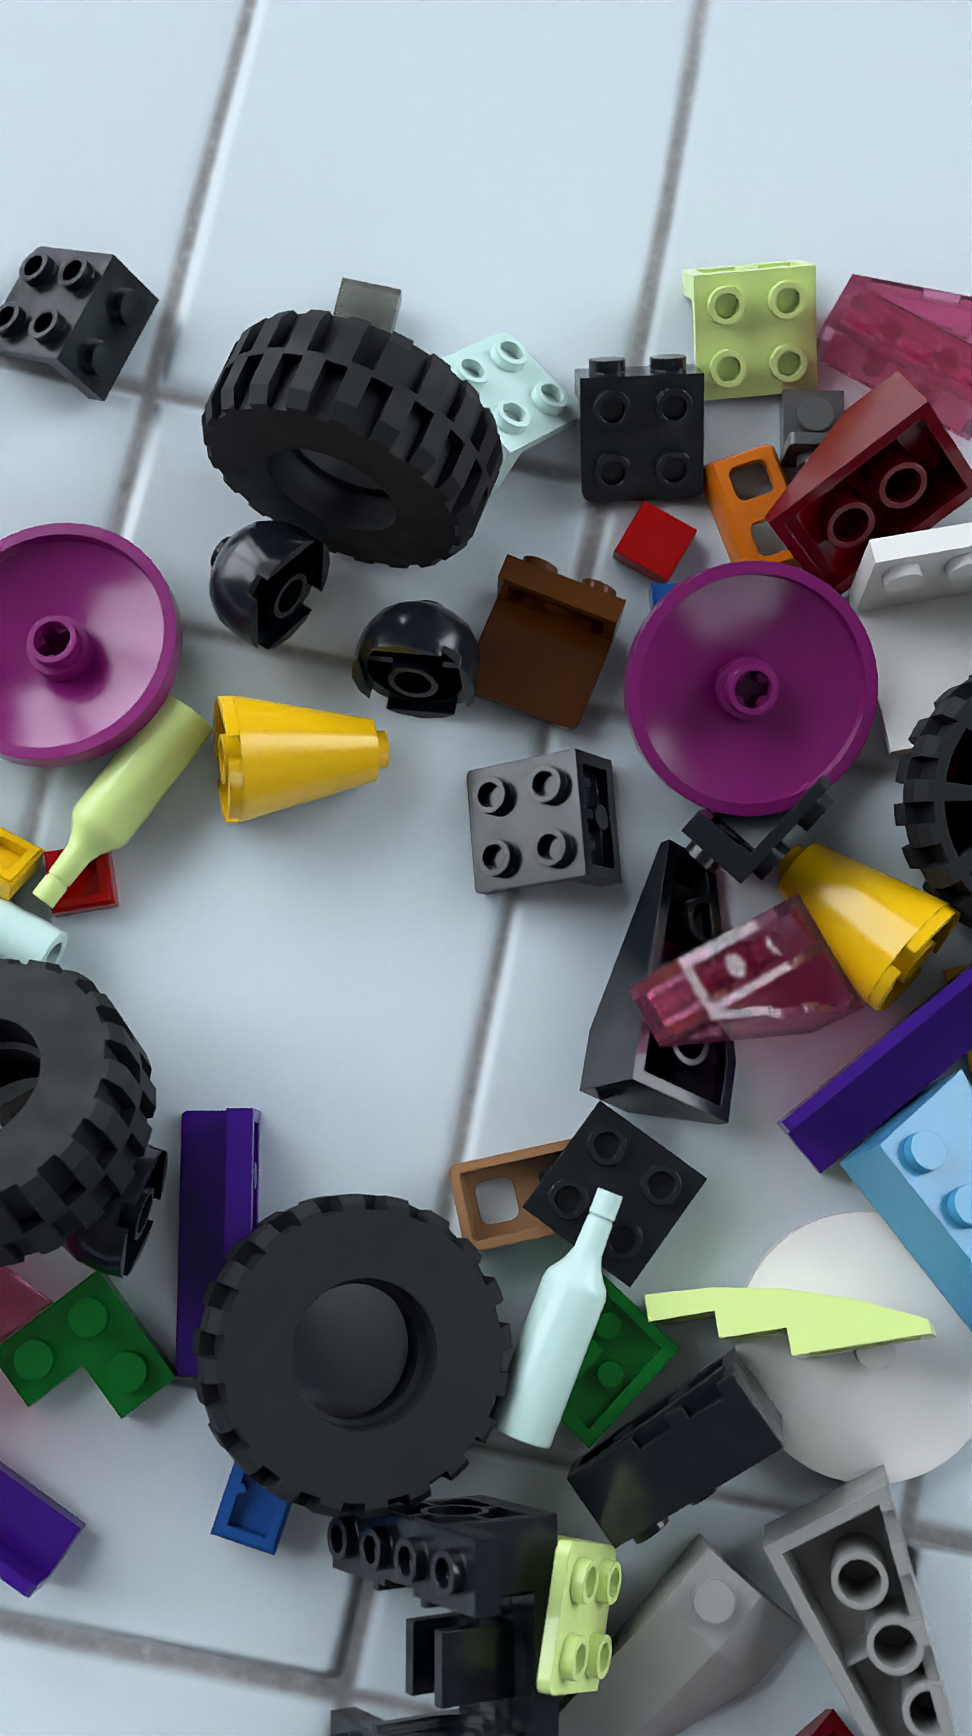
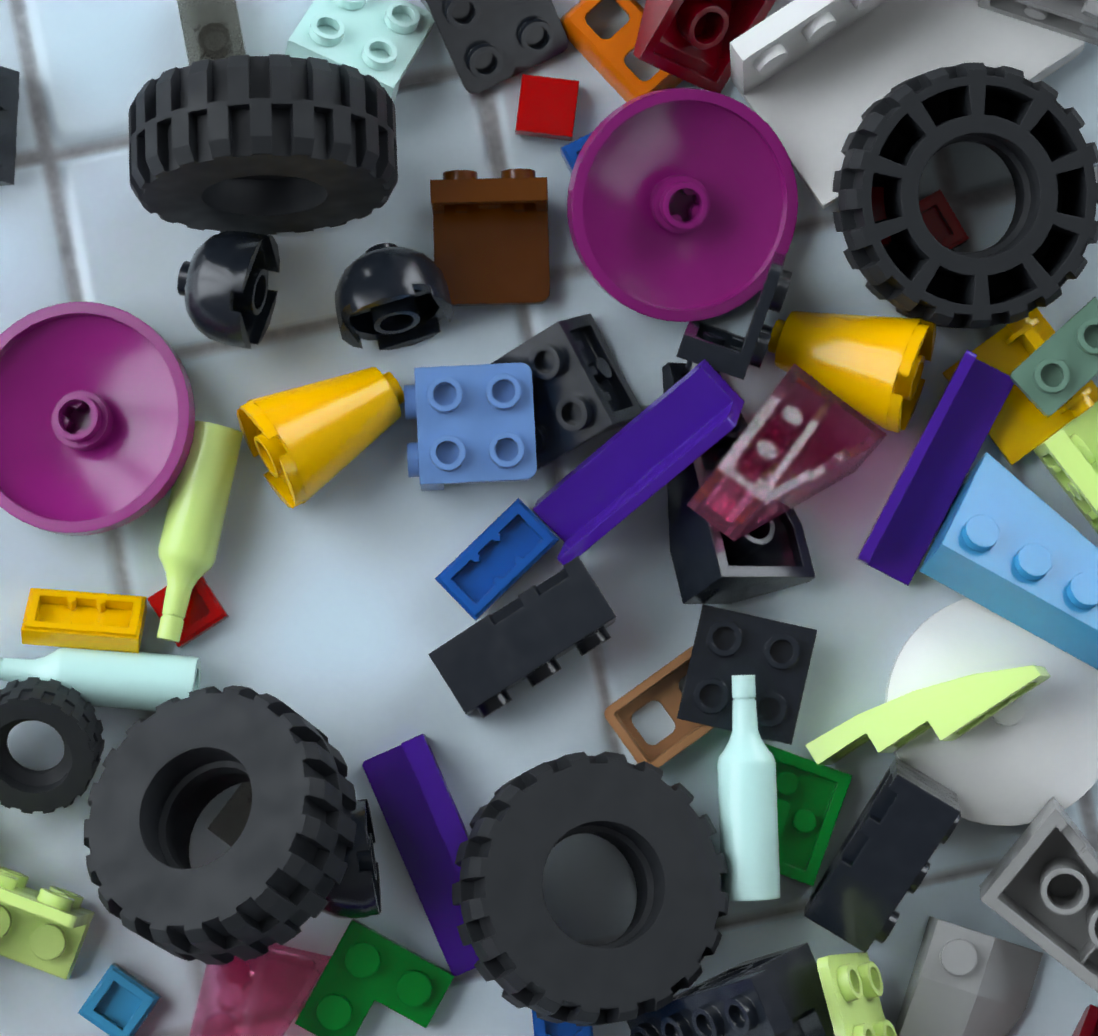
camera: 20 degrees left, 5 degrees up
none -> medium blue bracket [404,362,537,491]
none -> black wedge [428,556,617,718]
none -> blue plate [435,498,559,621]
none -> dark purple panel [533,359,745,565]

